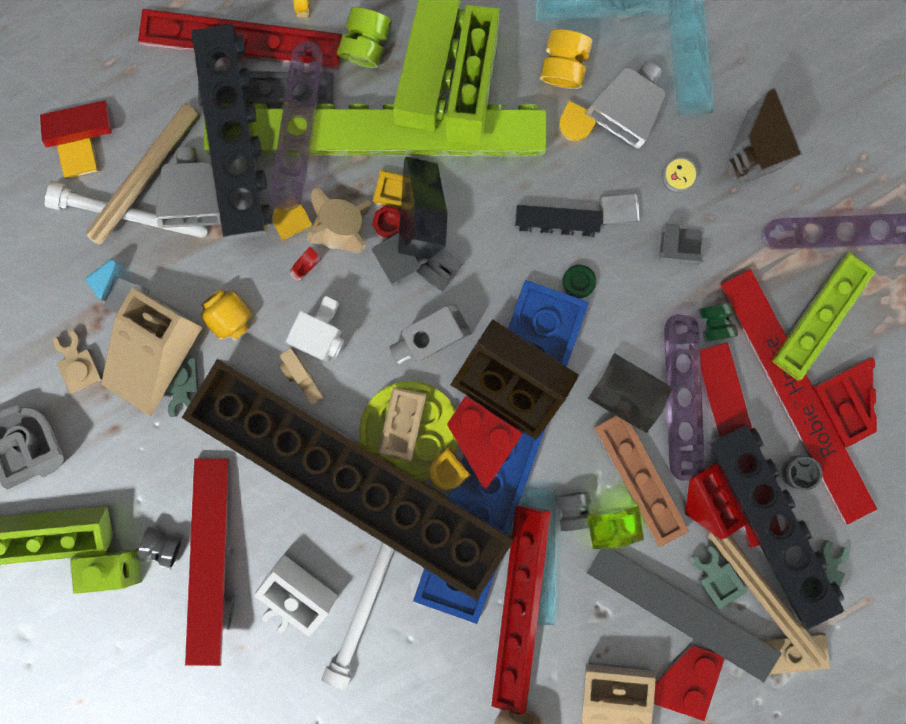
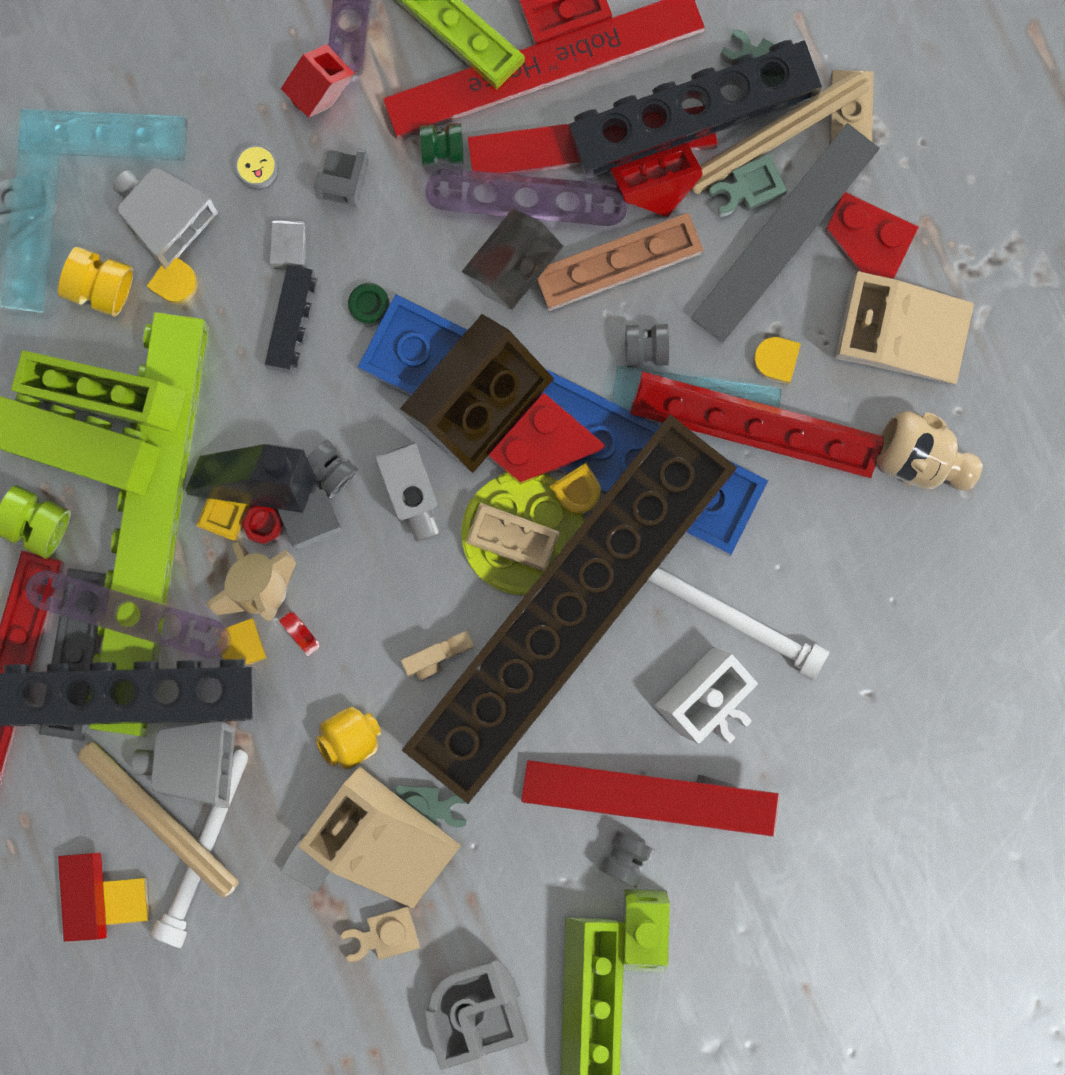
camera: 85 degrees left, 5 degrees down
medium azure slope [85,259,123,301] -> none
white brick [285,296,345,362] -> none
clear neon green brick [587,506,644,549] -> none
dark brown slope [728,88,801,185] -> none
dark grey wheel [781,455,822,491] -> none
none -> red brick [280,44,355,118]
none -> yellow tile [754,337,801,385]

